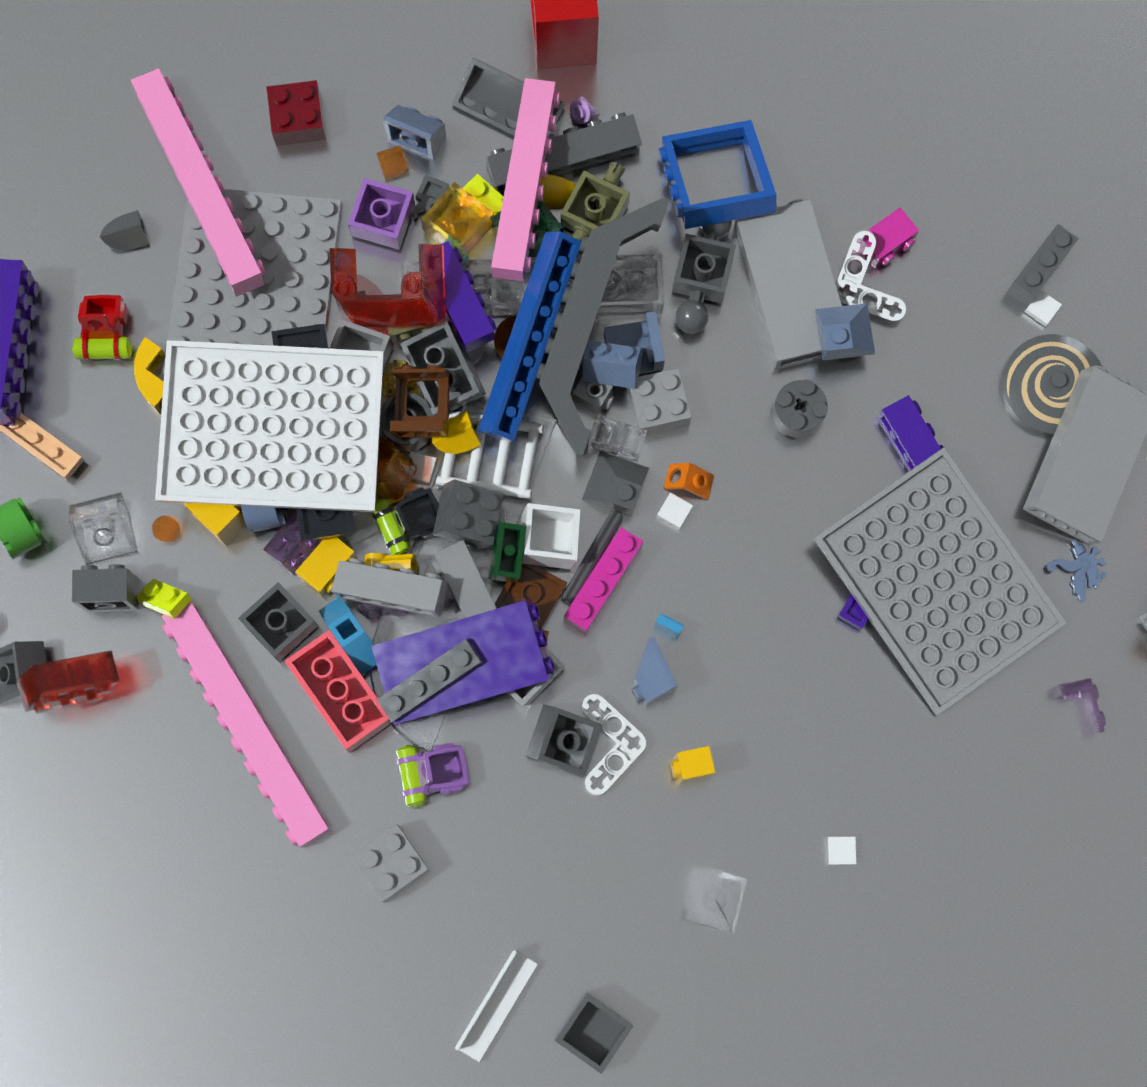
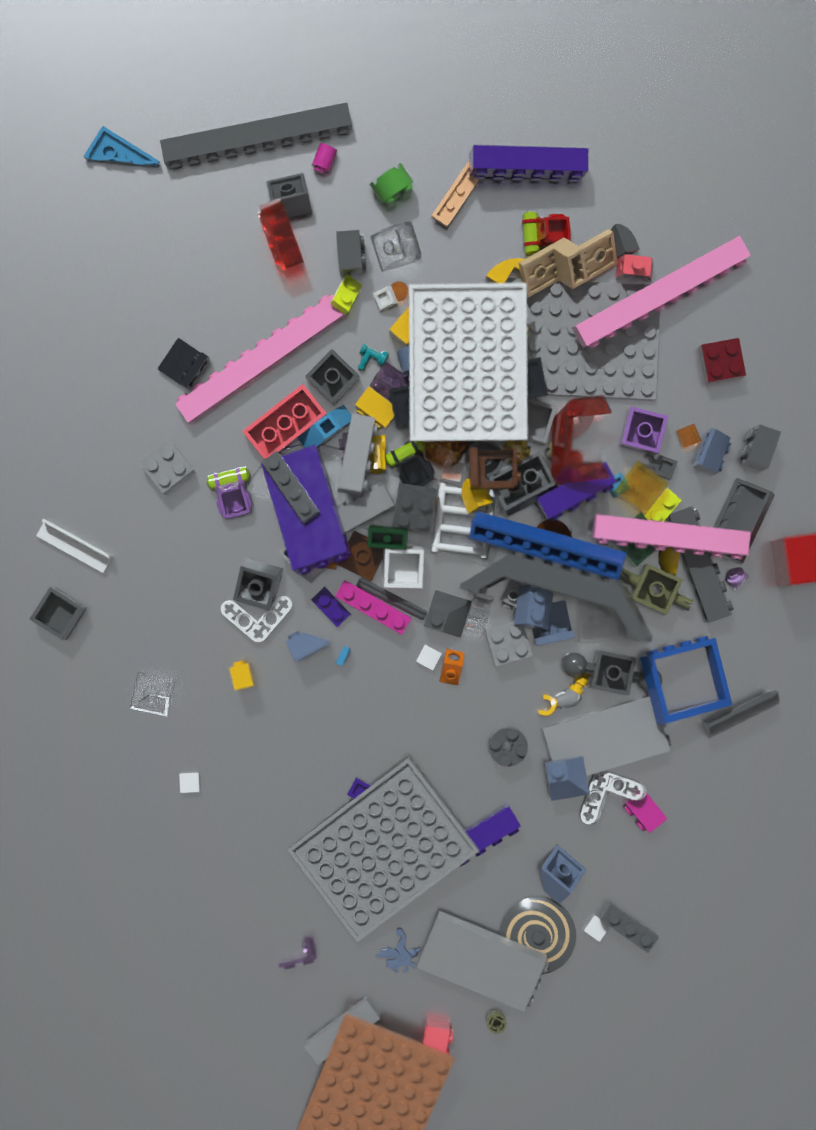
camera: 90 degrees right, 10 degrees up
none -> black bracket [158,338,210,390]
none -> dark purple plate [311,586,351,627]
none -> teal piece [357,343,389,371]
none -> white tile [373,286,398,311]
none -> tan bracket [518,229,618,298]
none -> piece [537,673,591,717]
none -> sand blue slope [540,845,586,904]
none -> coral torso [615,254,654,282]
none -> dark grey slope [703,690,780,738]
none -> dark grey brick [740,424,781,471]

